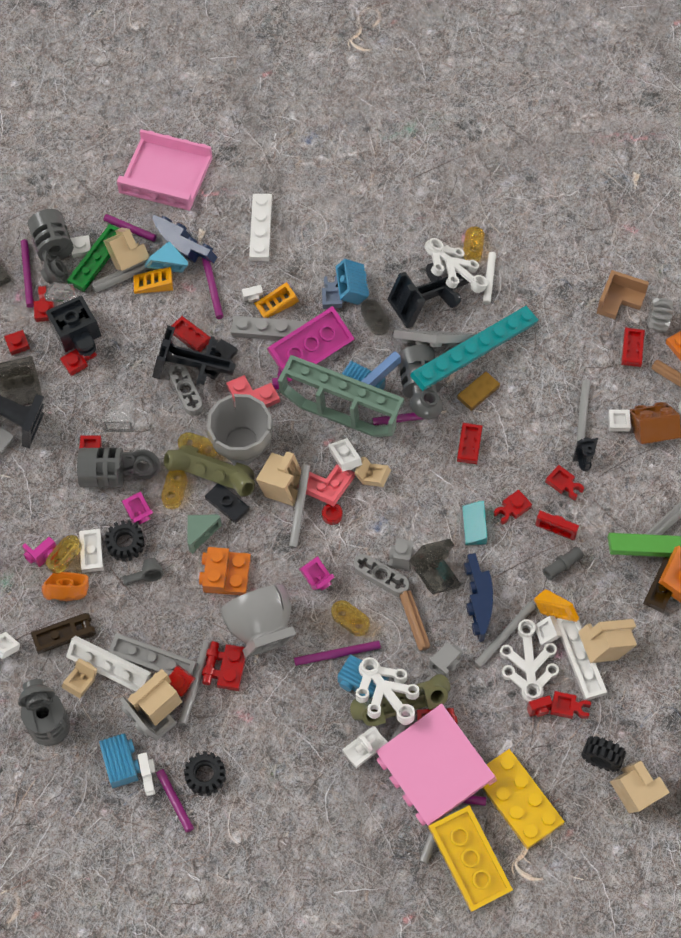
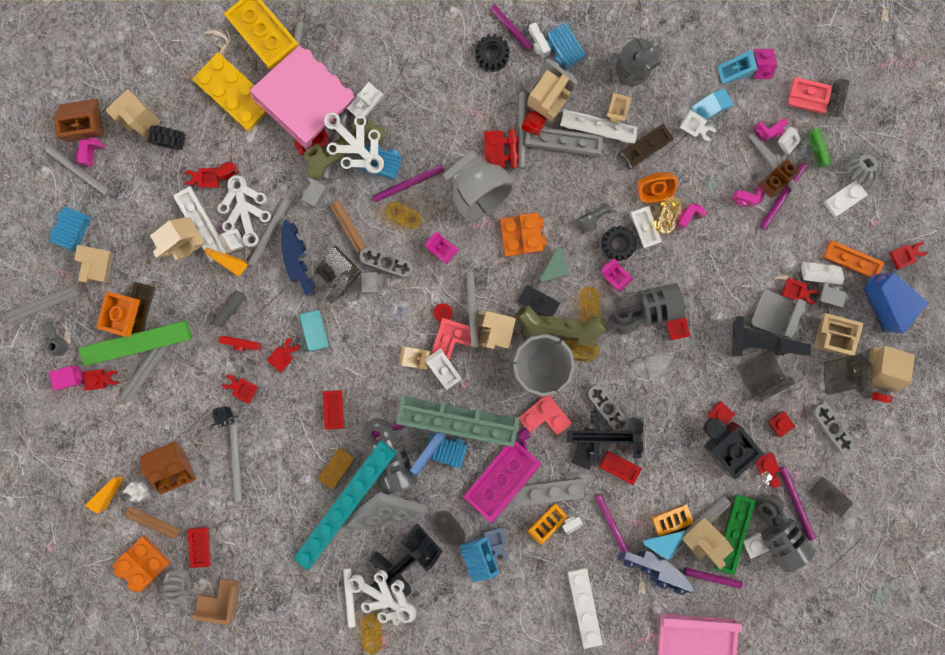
camera: 170 degrees right, 25 degrees up
white plate [608,410,631,432] -> none

